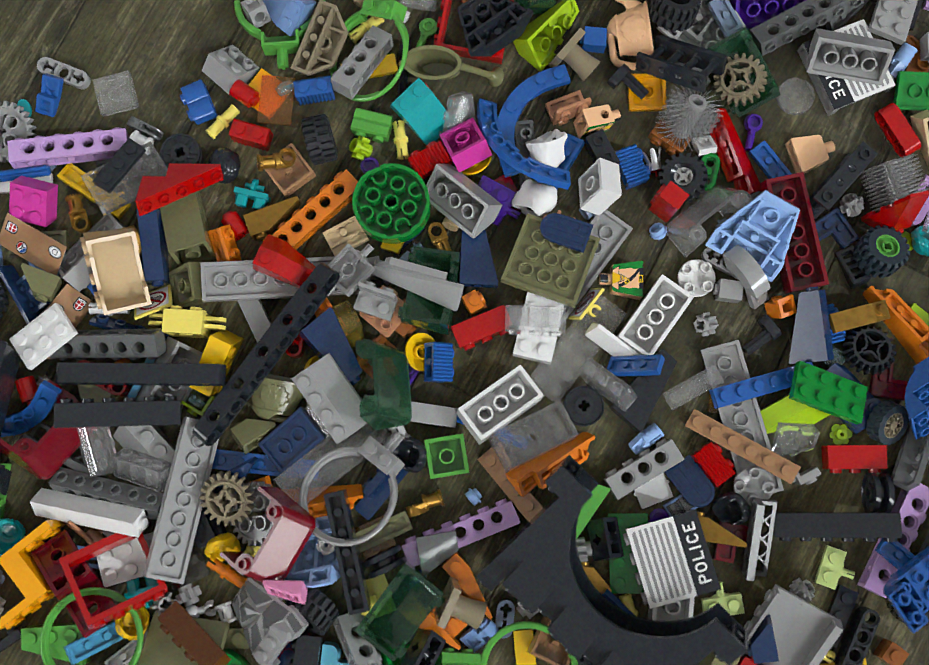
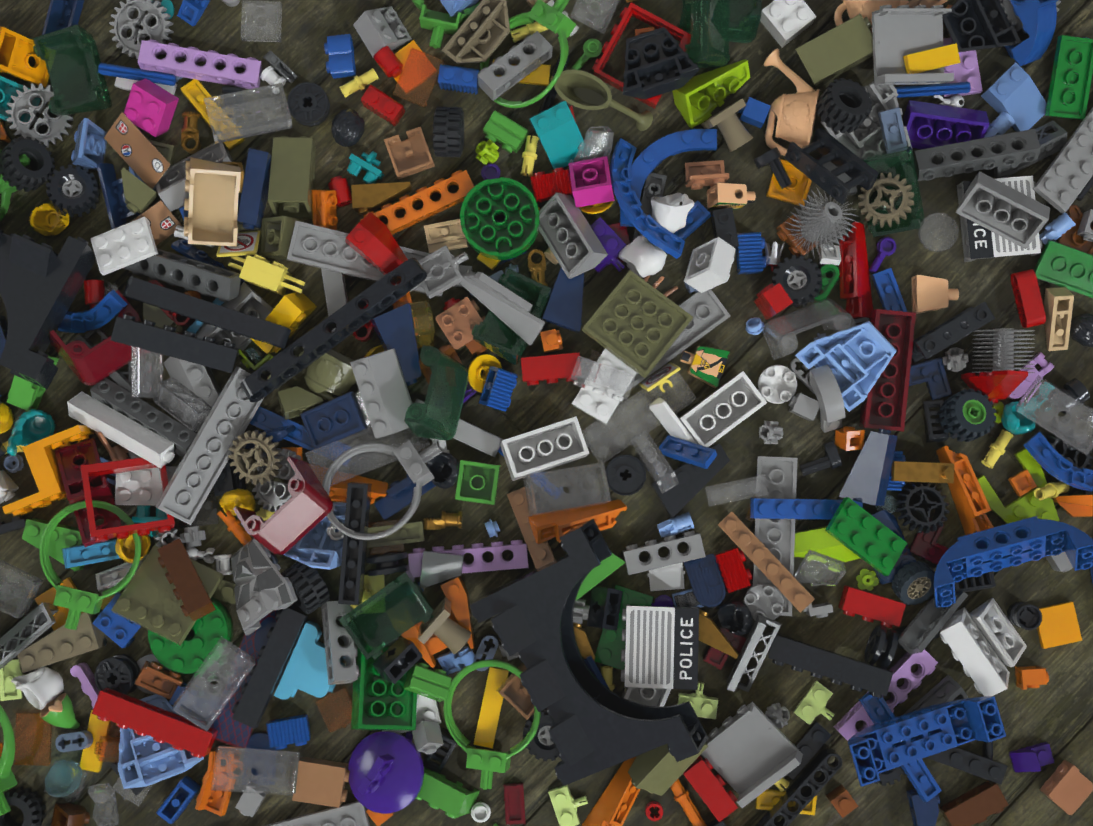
camera: 20 degrees right, 5 degrees up
black plate [92,138,146,194] -> none
red slope [135,163,223,216] -> none
pearl gold connector [256,148,296,172] -> none
bright pink slope [263,580,308,604] -> none
clear light blue tile [275,80,294,96] -> none
light grey bracket [353,280,398,322] -> none
dark blue window [540,213,593,253] -> none
dark blue slope [748,615,779,664] -> none
none -> light yellow pin [981,430,1014,469]

